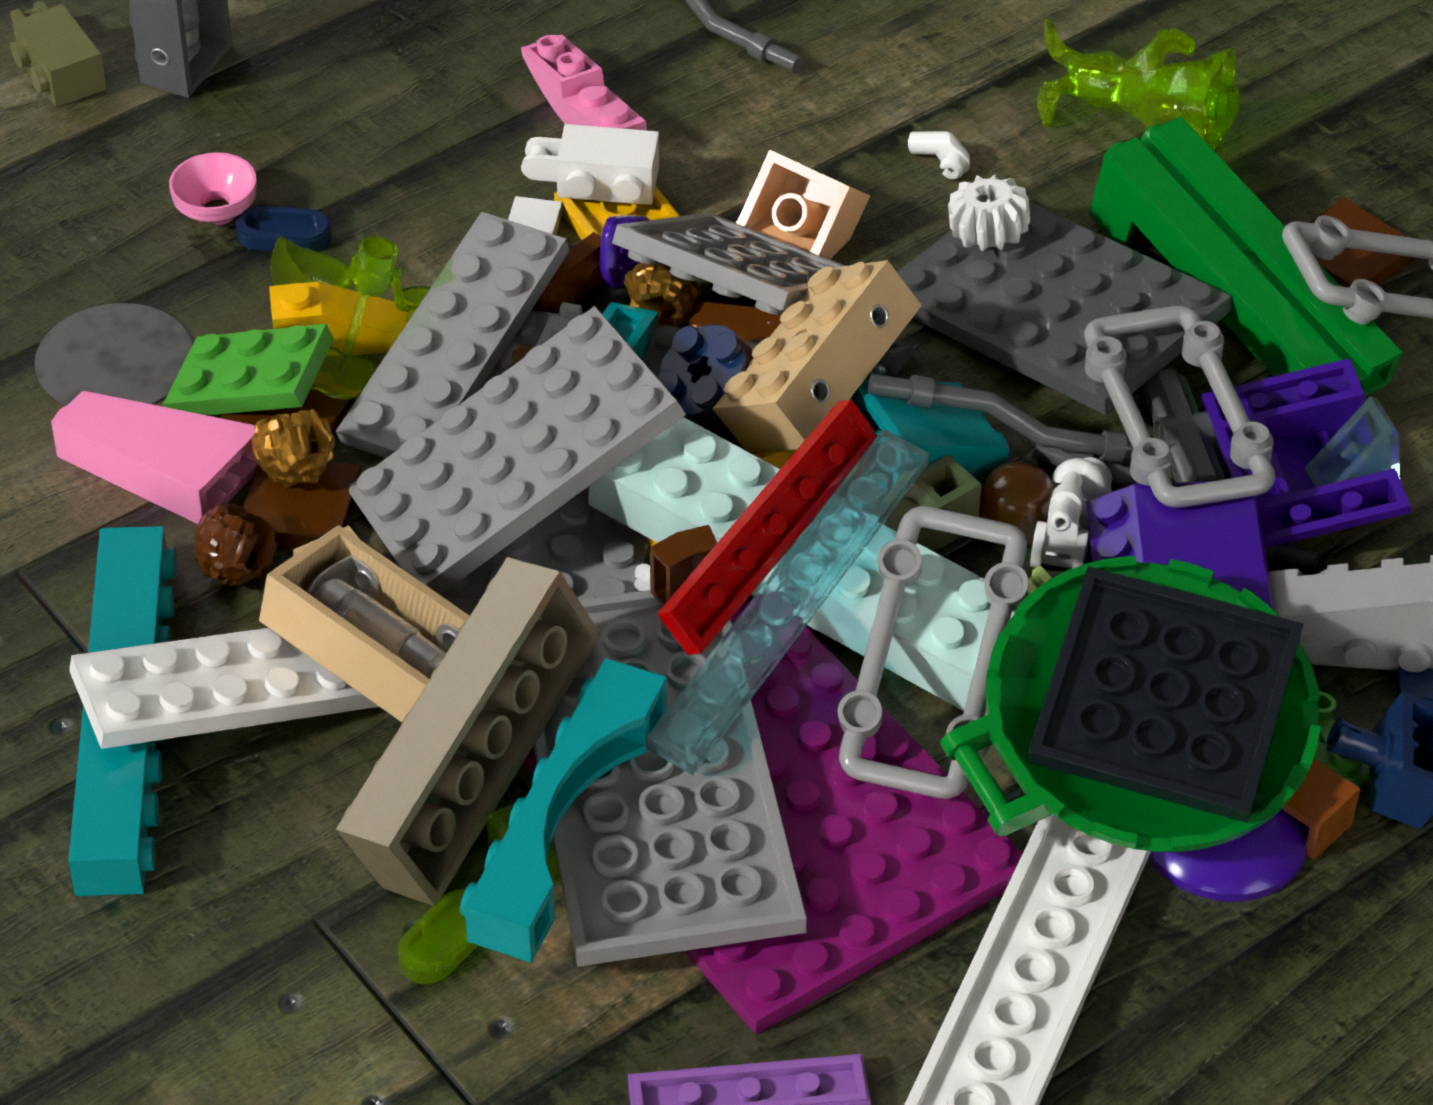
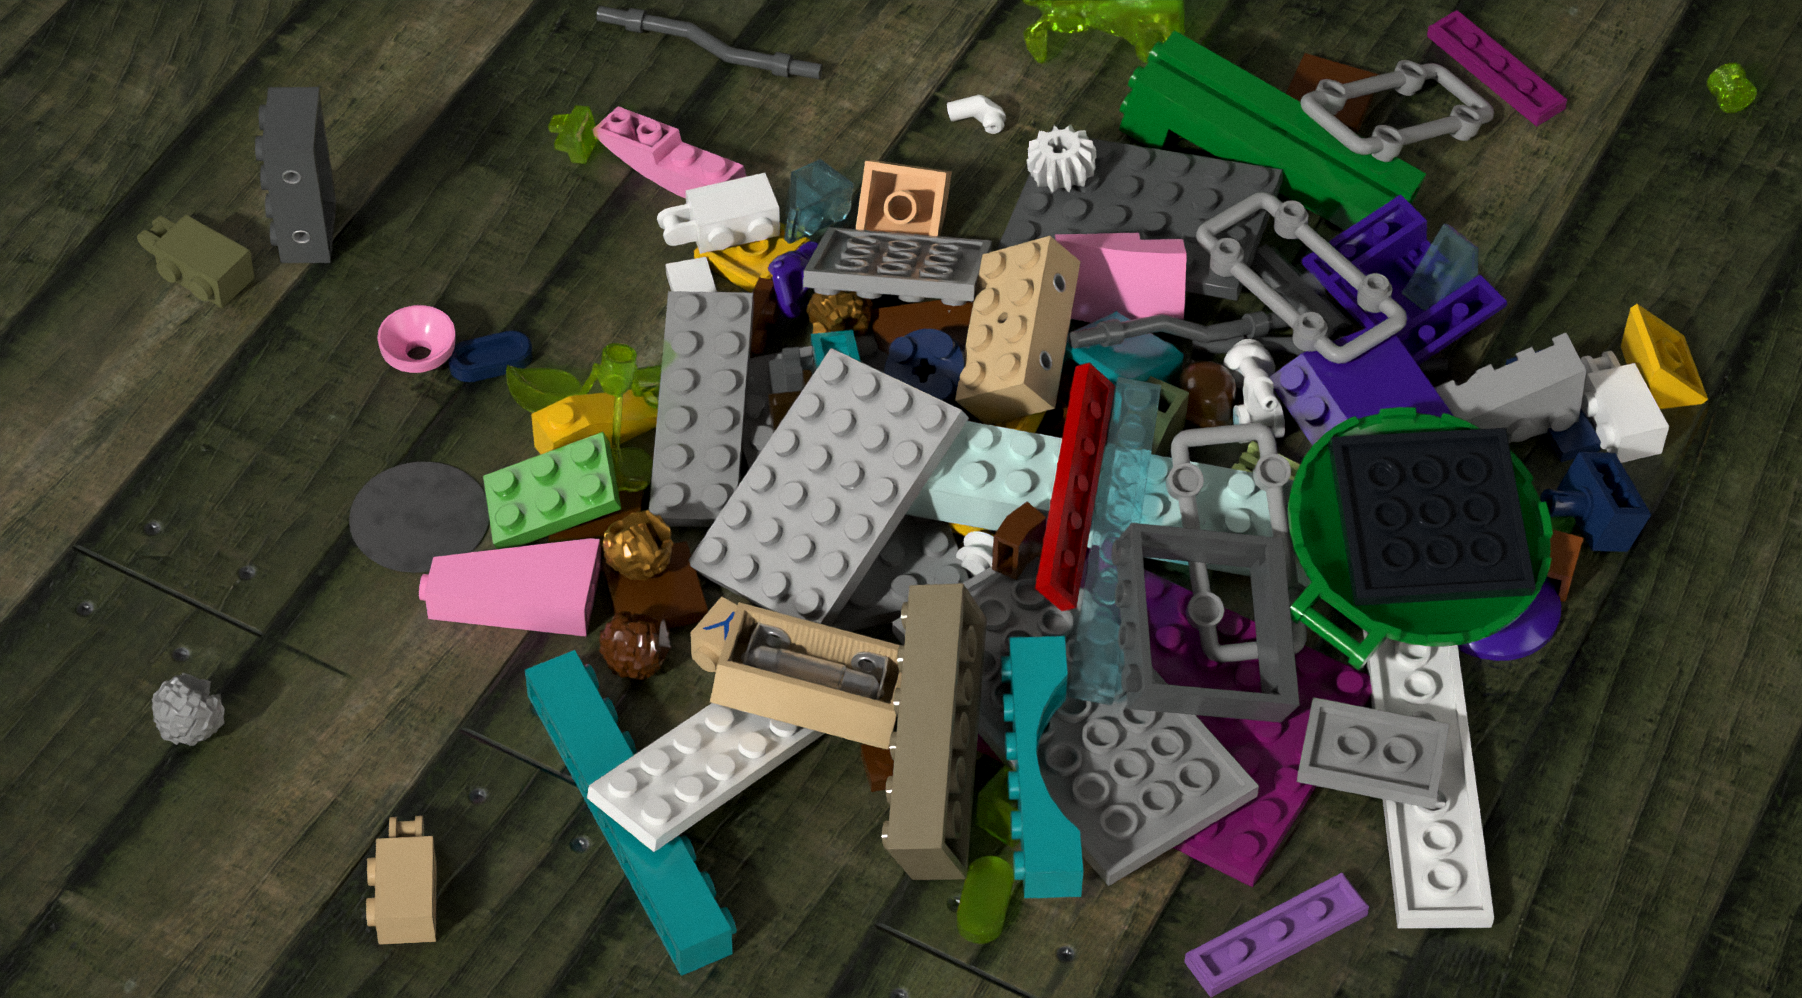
camera: 25 degrees left, 5 degrees up
none -> clear neon green tile [548,105,597,164]
none -> clear light blue slope [784,159,854,244]
none -> bright pink slope [1055,233,1187,323]
none -> dark grey window [1111,523,1300,722]
none -> light grey plate [1296,697,1450,809]

